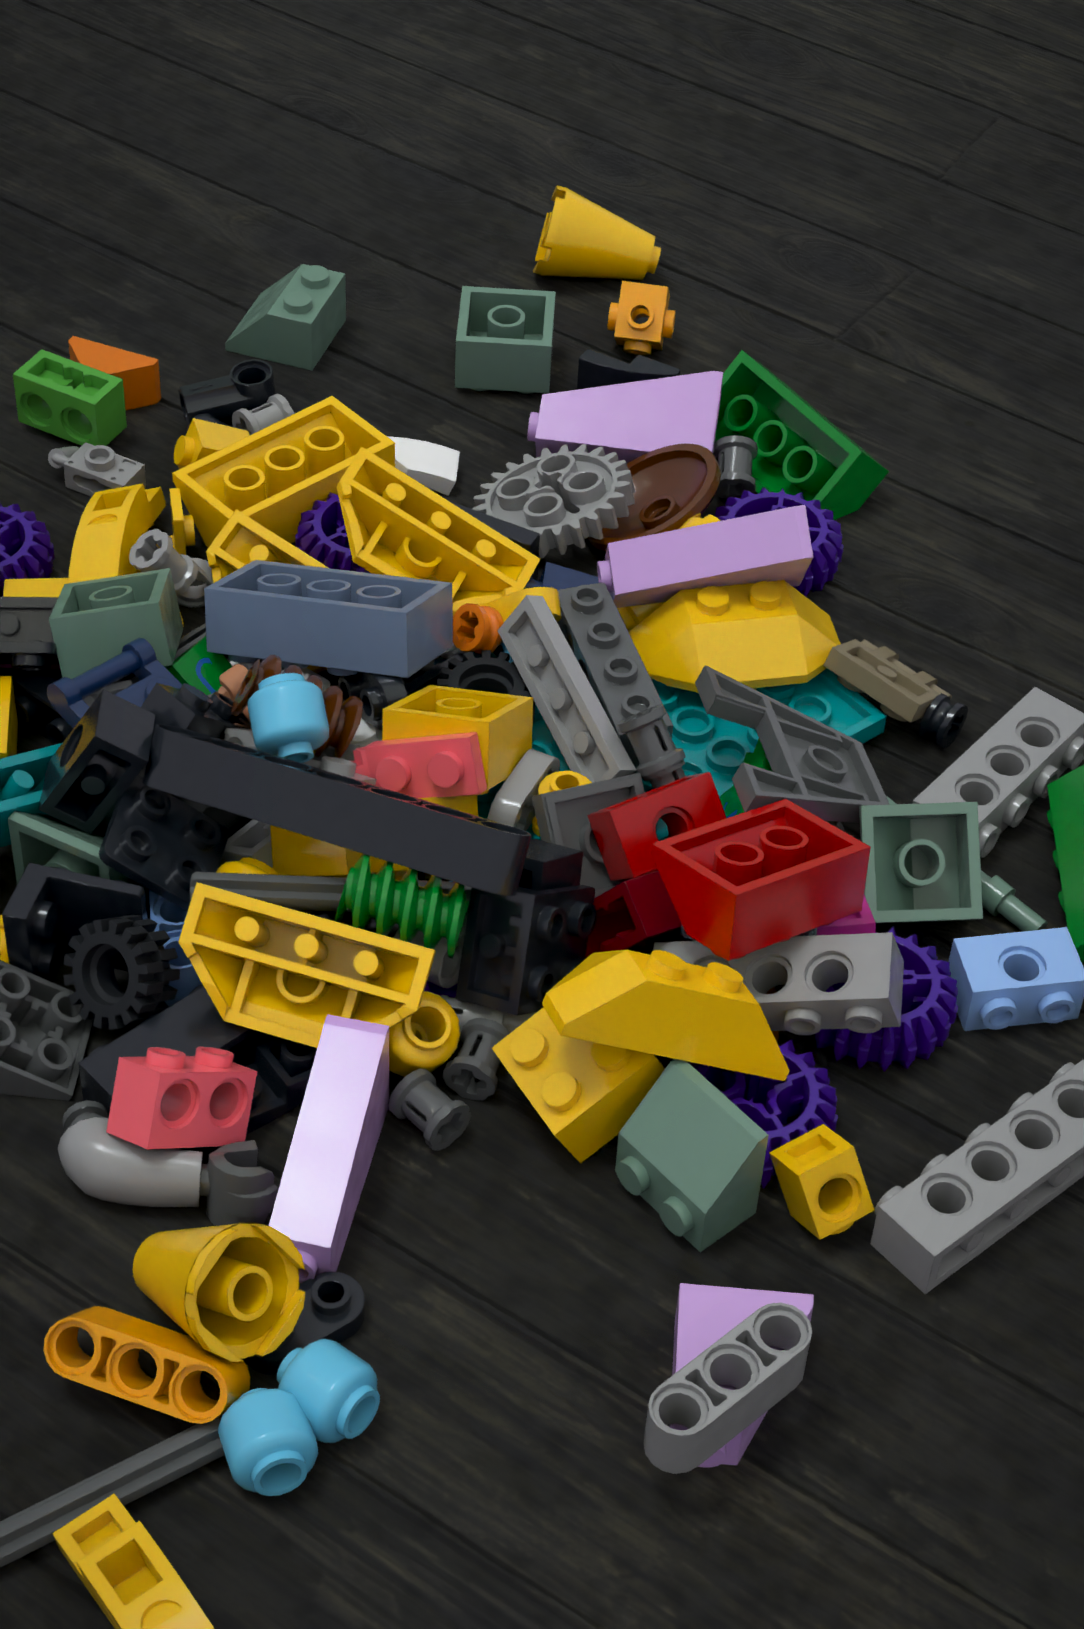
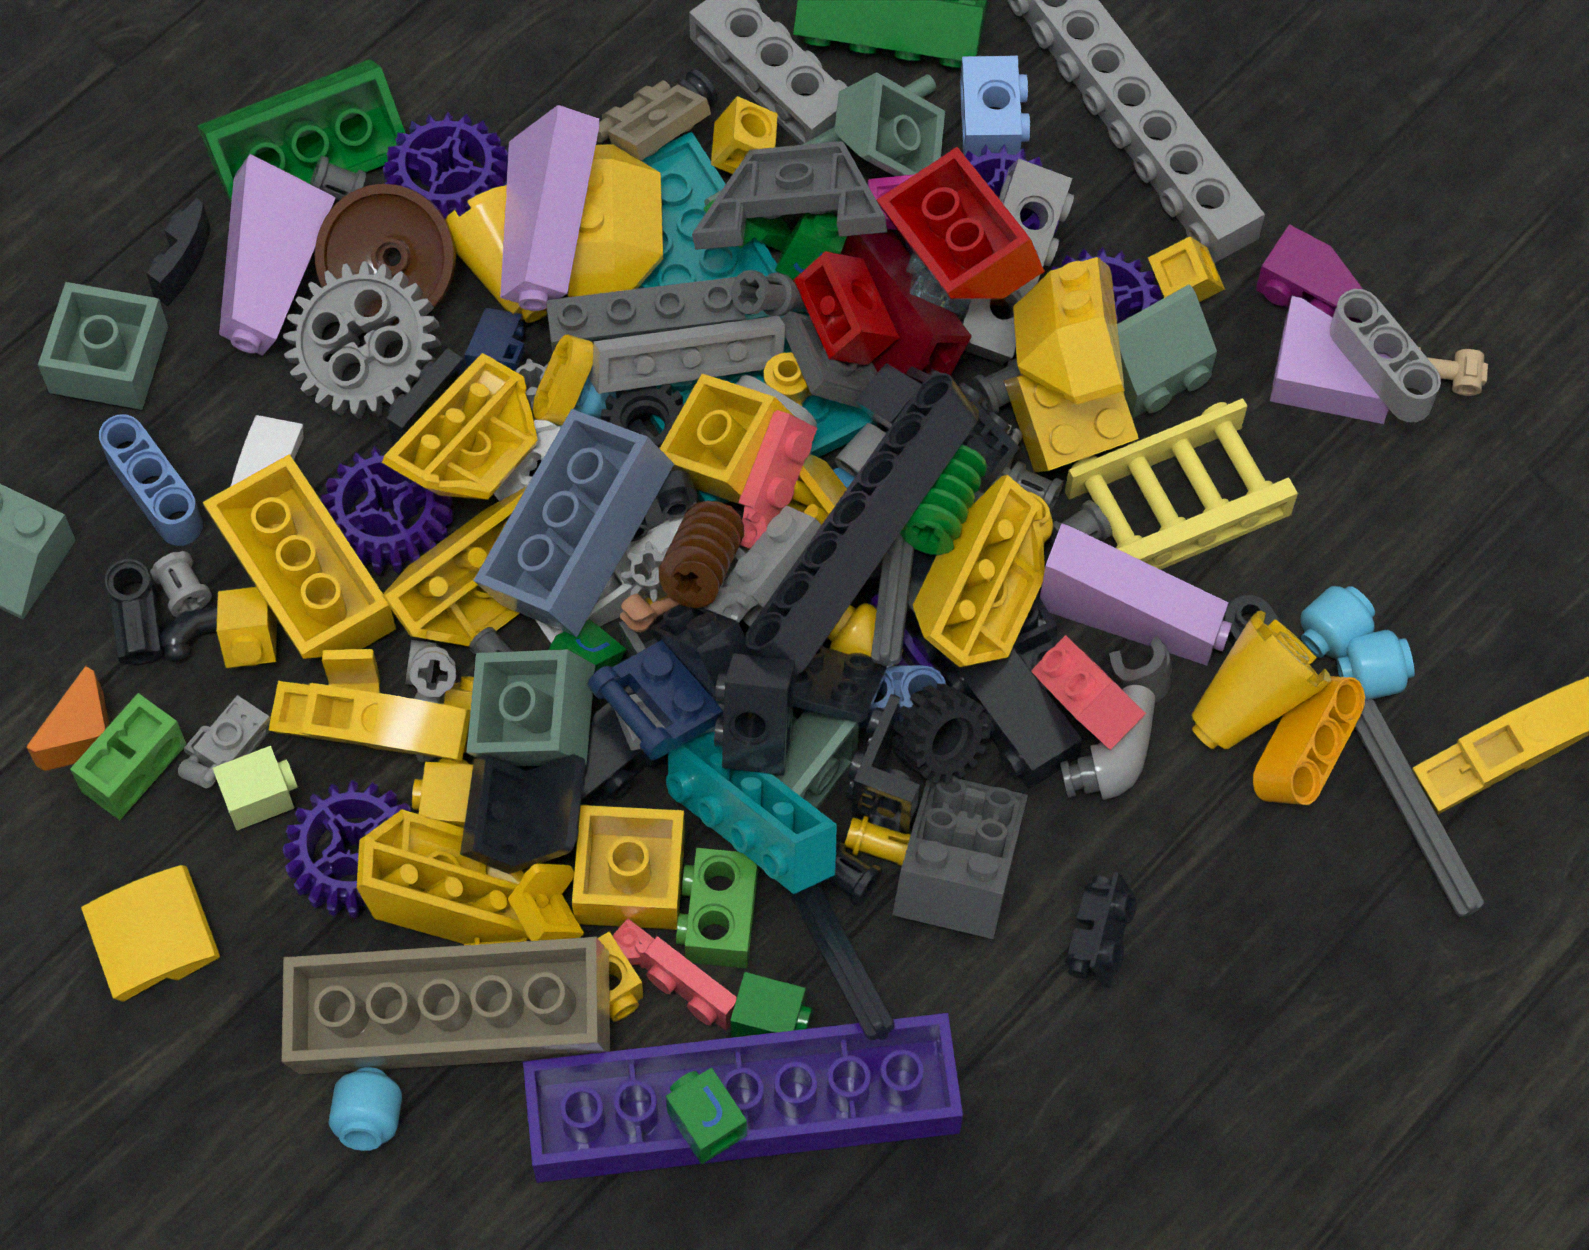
camera: 80 degrees left, 20 degrees up
medium azure head [248,673,329,763] -> none
orange bush [453,603,503,654] -> none
light orange brick [607,281,676,356] -> none
none -> medium blue beam [99,414,203,546]
none -> yellowish green brick [212,746,298,830]
none -> yellow brick [711,96,778,174]
none -> light yellow fence [1065,398,1298,570]
none -> magenta slope [1256,224,1362,323]
none -> tan bar [1418,347,1488,396]

